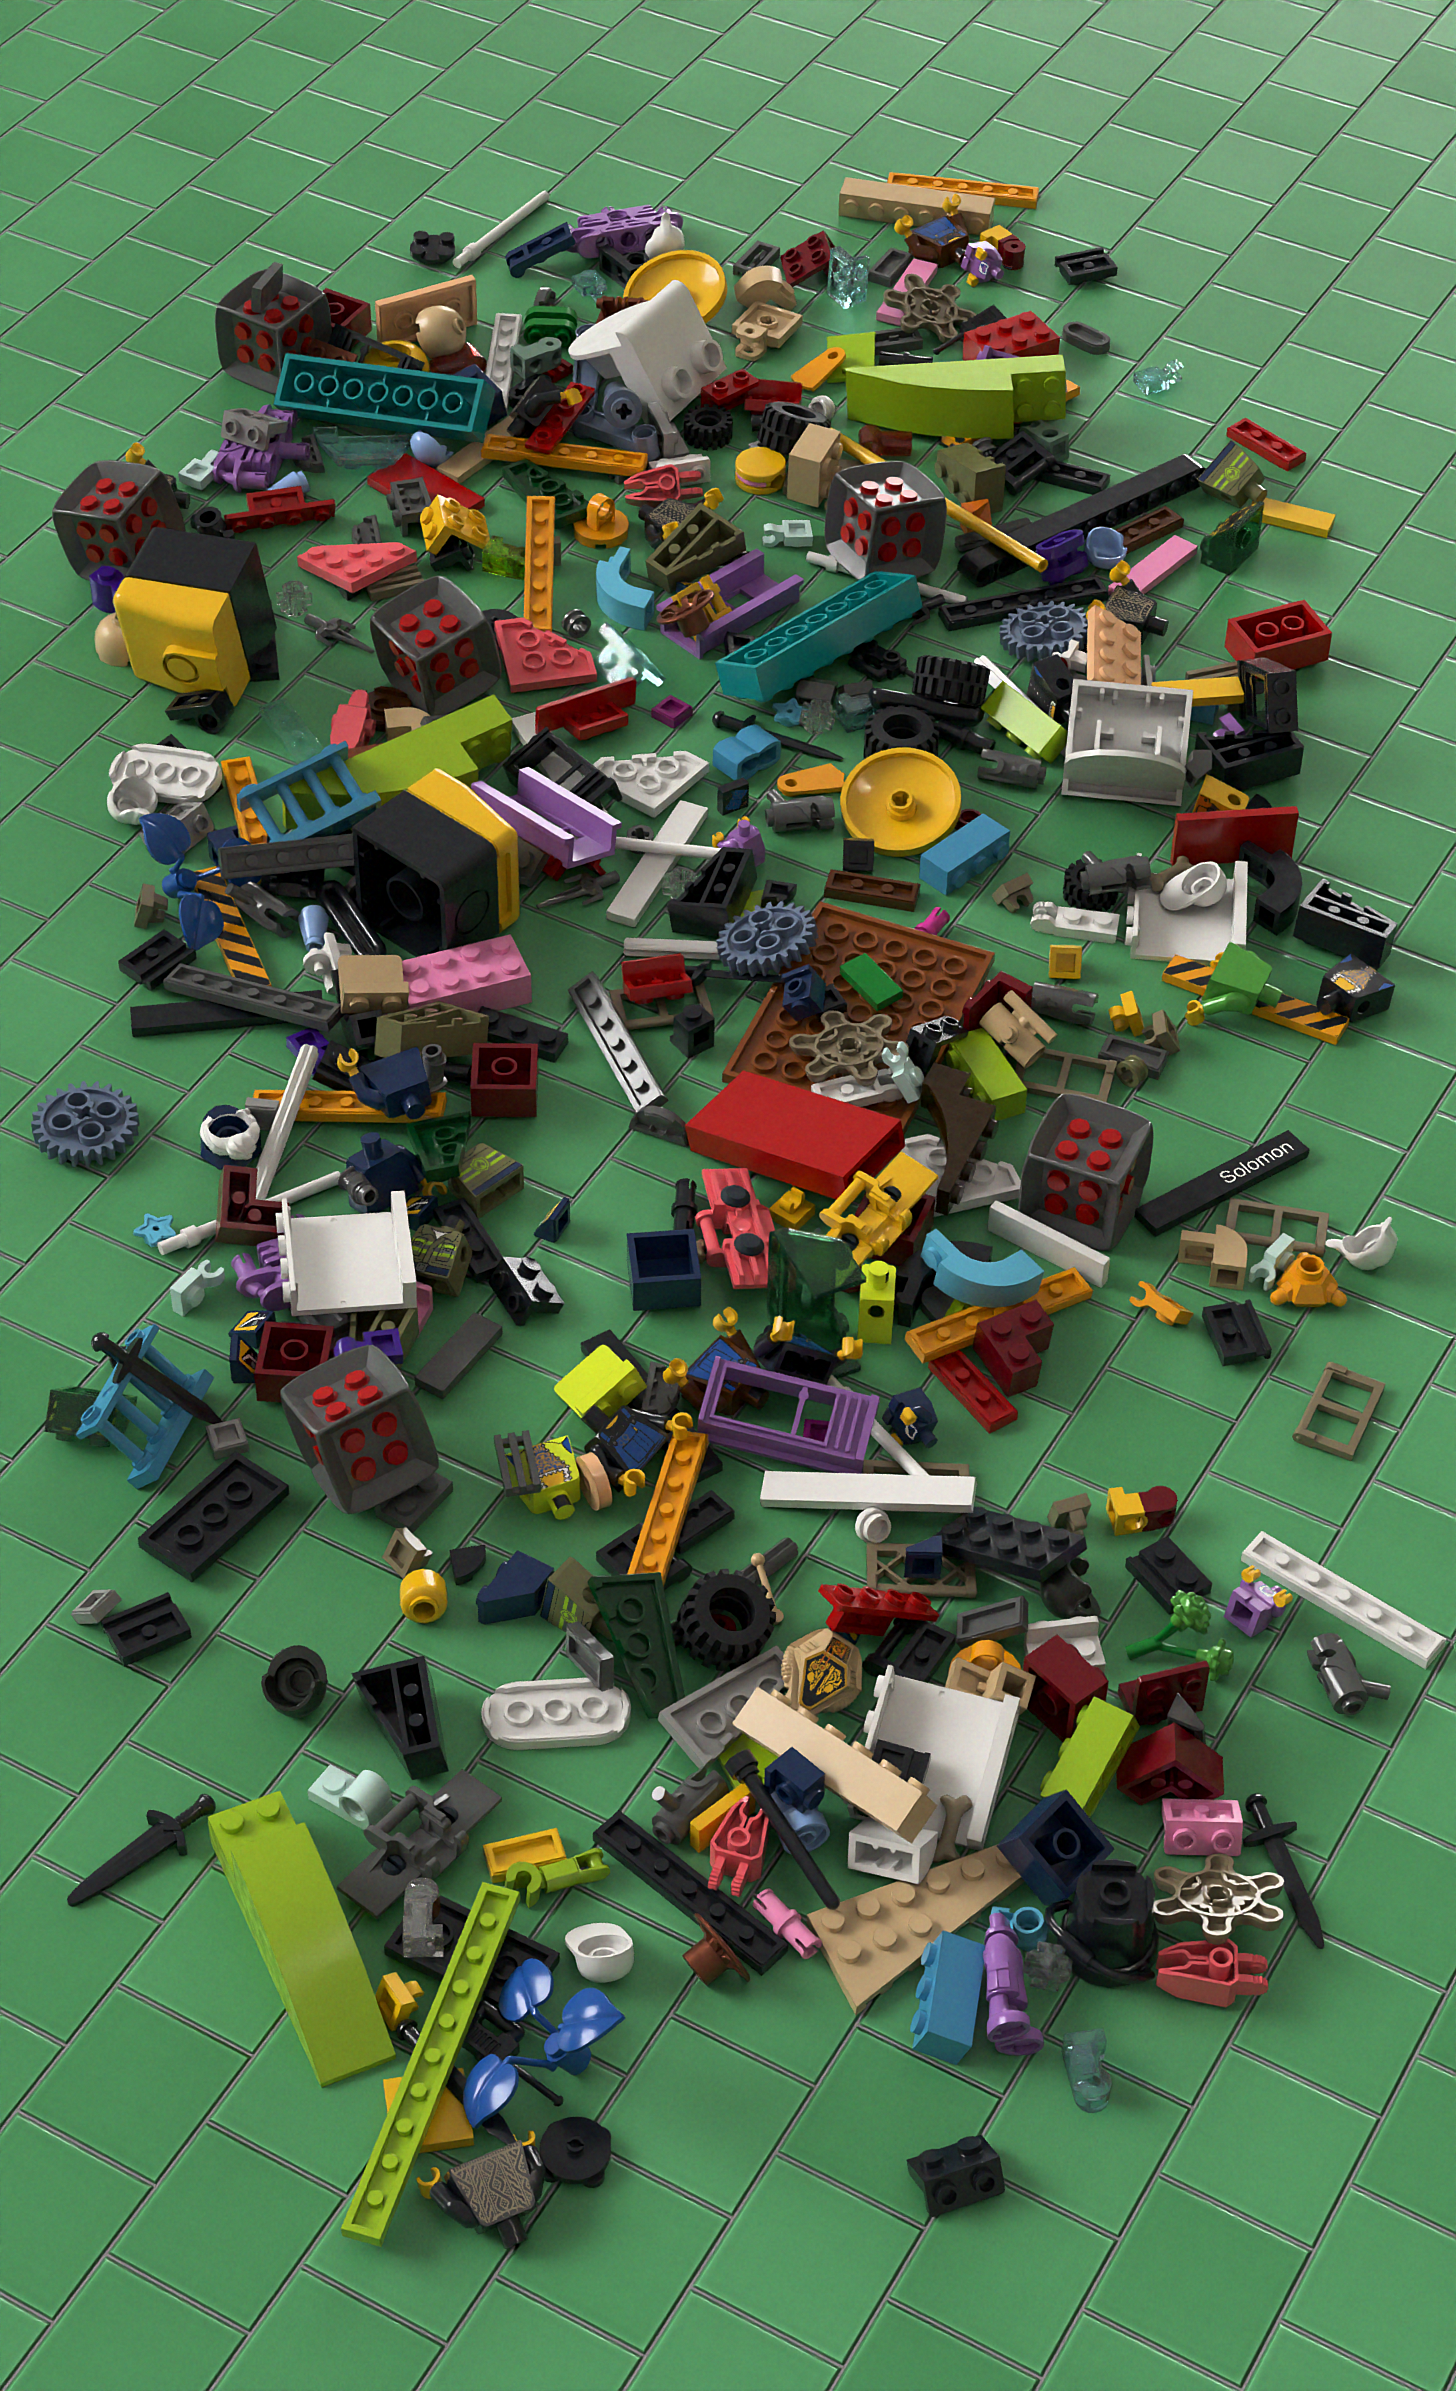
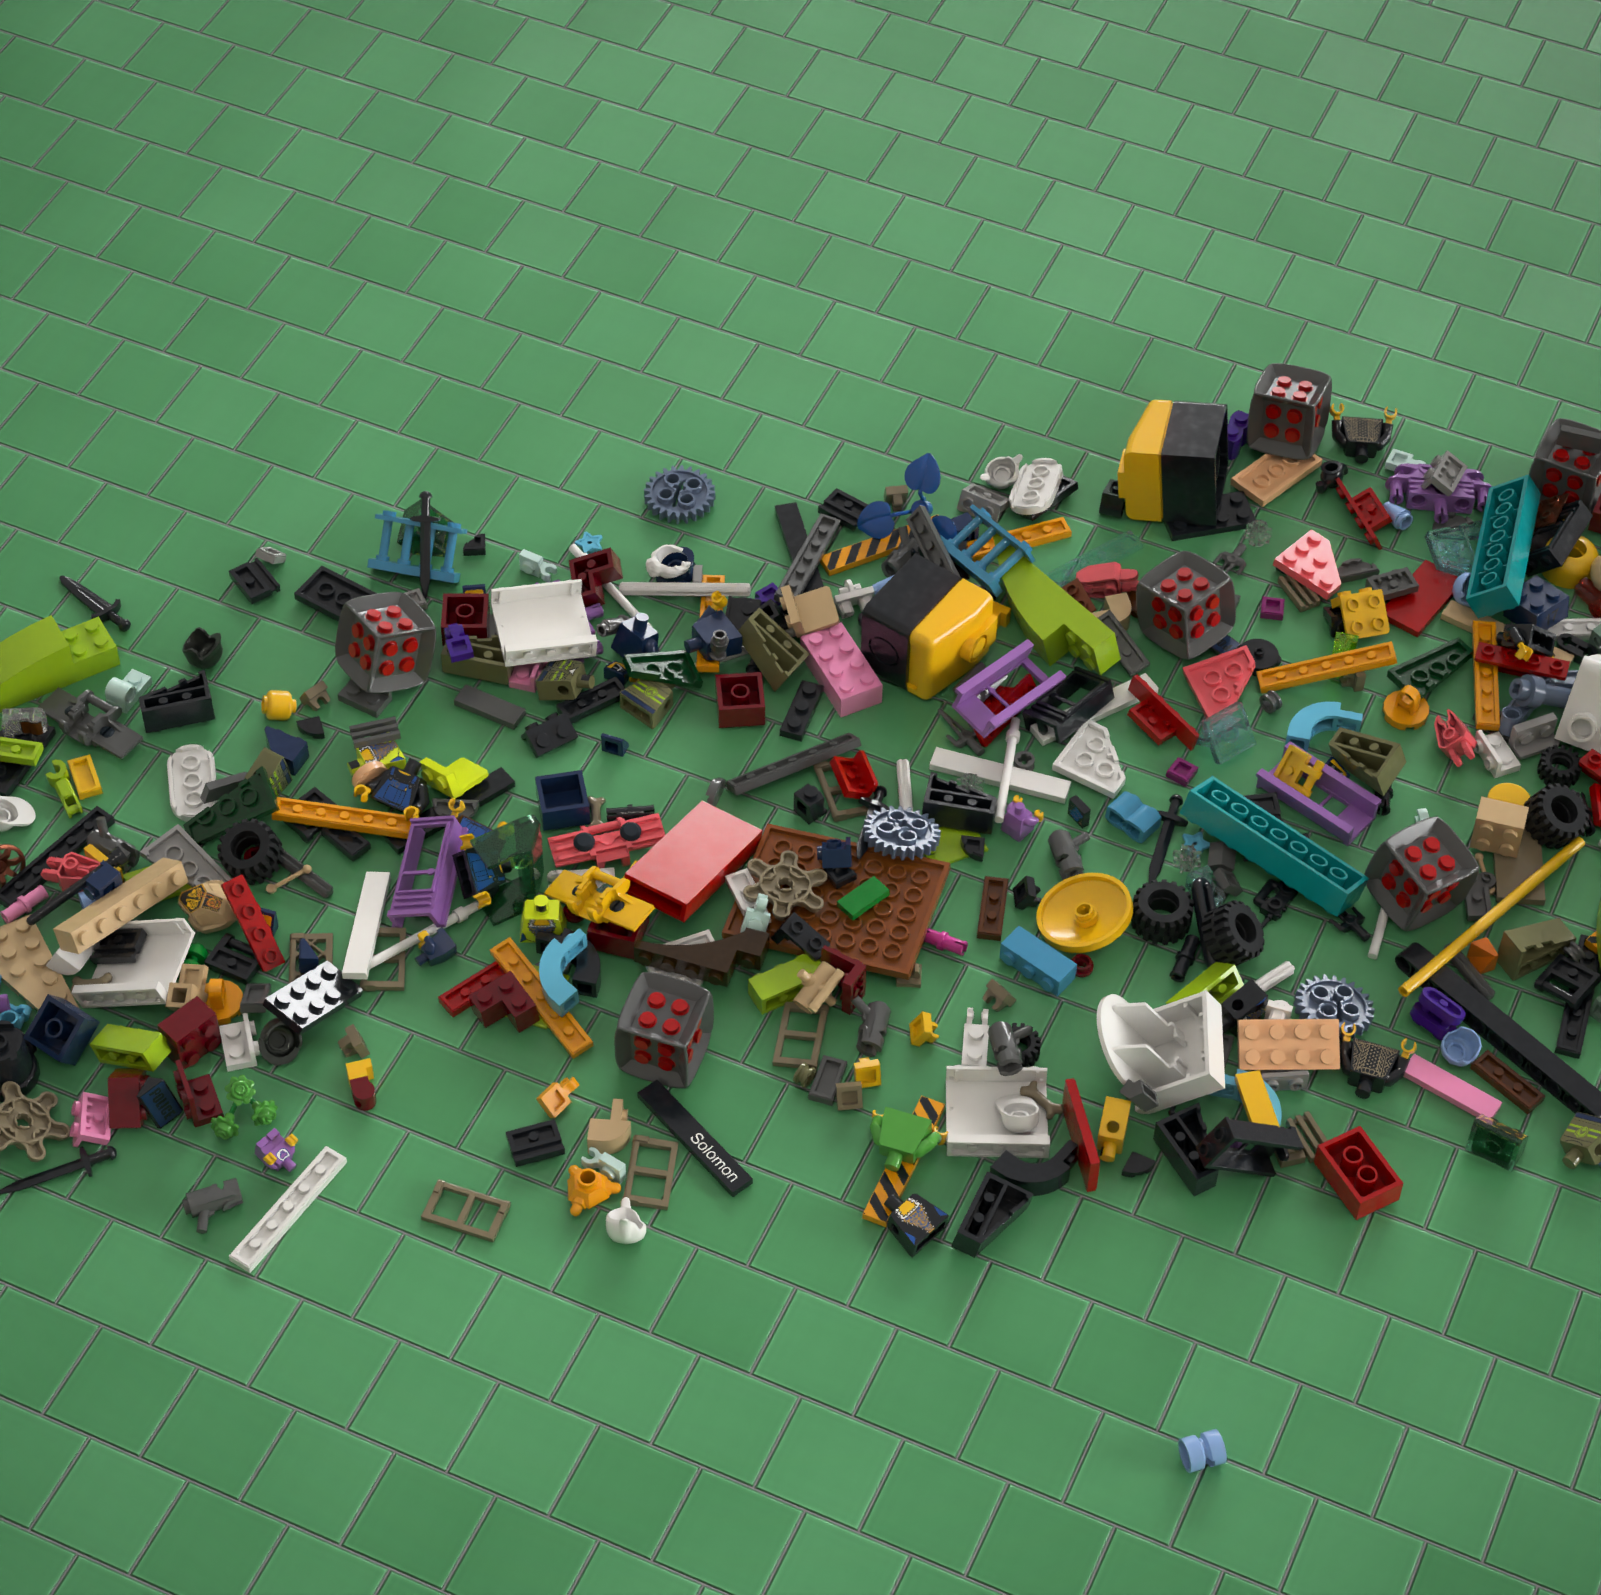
camera: 85 degrees right, 5 degrees up
torso [638,488,724,549] -> none
copper wheel [656,589,714,638] -> none
light orange piece [777,763,845,797] -> none
white plate [855,1507,891,1543] -> none
clear red piece [858,425,912,457] -> none
black tile [938,576,1108,632] -> none
dark grey piece [977,748,1047,789] -> none
white tile [988,1200,1110,1288] -> none
black plate [1125,1536,1212,1615] -> none
yellow tile [1247,498,1336,538] -> none

